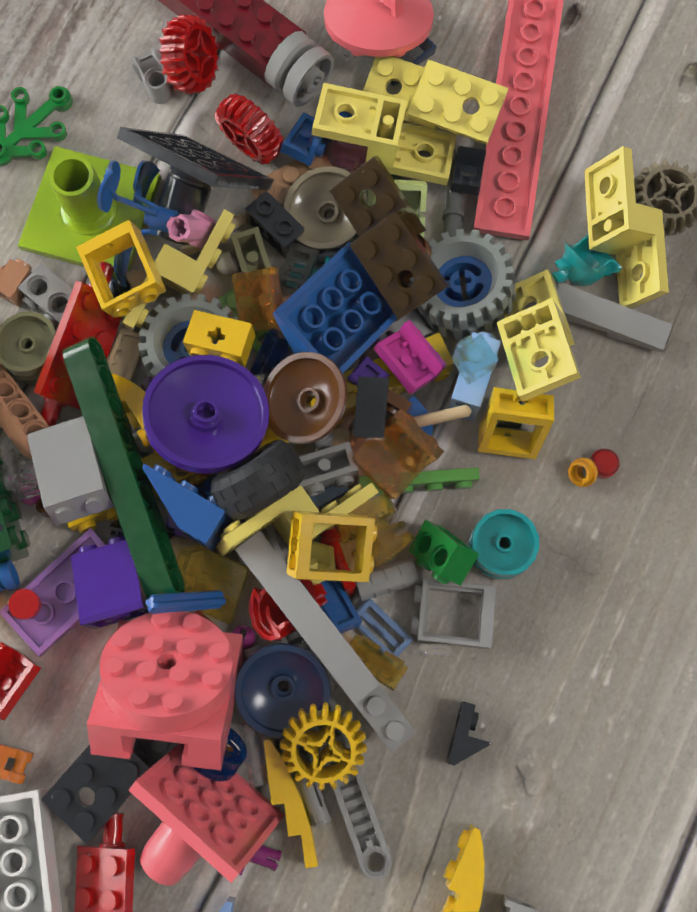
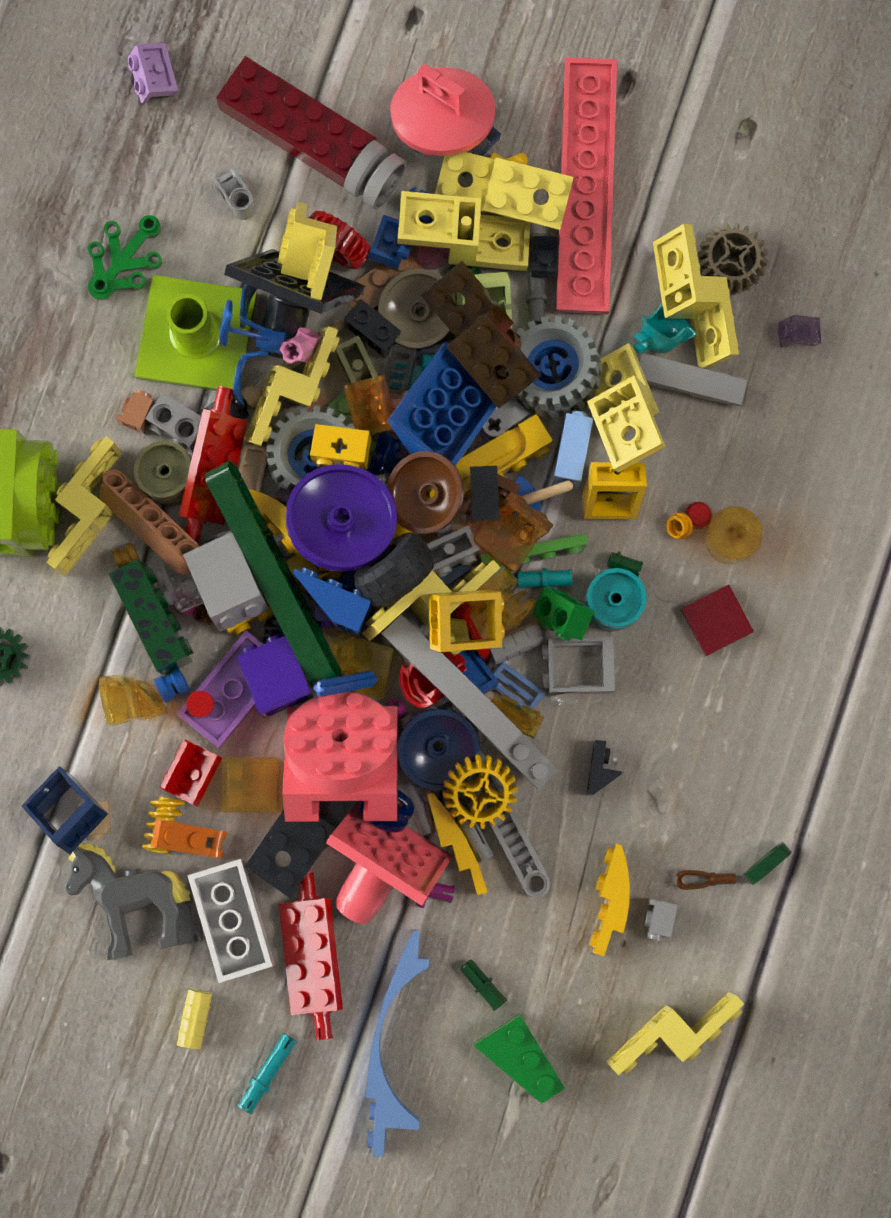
camera: 10 degrees left, 5 degrees up
yellow window [76,220,166,318] -> none
red gear [158,15,220,94] -> none
white hinge [216,250,239,275] -> none
dark purple tile [347,356,389,386] -> none
dark pink bracket [374,320,446,395] -> none
clear light blue brick [452,334,498,384] -> none
none -> clear yellow brick [221,757,280,813]
none -> light yellow bracket [278,201,337,300]
none -> teal pin [518,568,572,589]
none -> dark green pin [607,551,643,576]
none -> reddish brown piece [677,870,736,890]
none -> dark red tile [680,585,754,657]
none -> clear yellow brick [705,506,763,564]
none -> dark green beam [743,842,792,885]

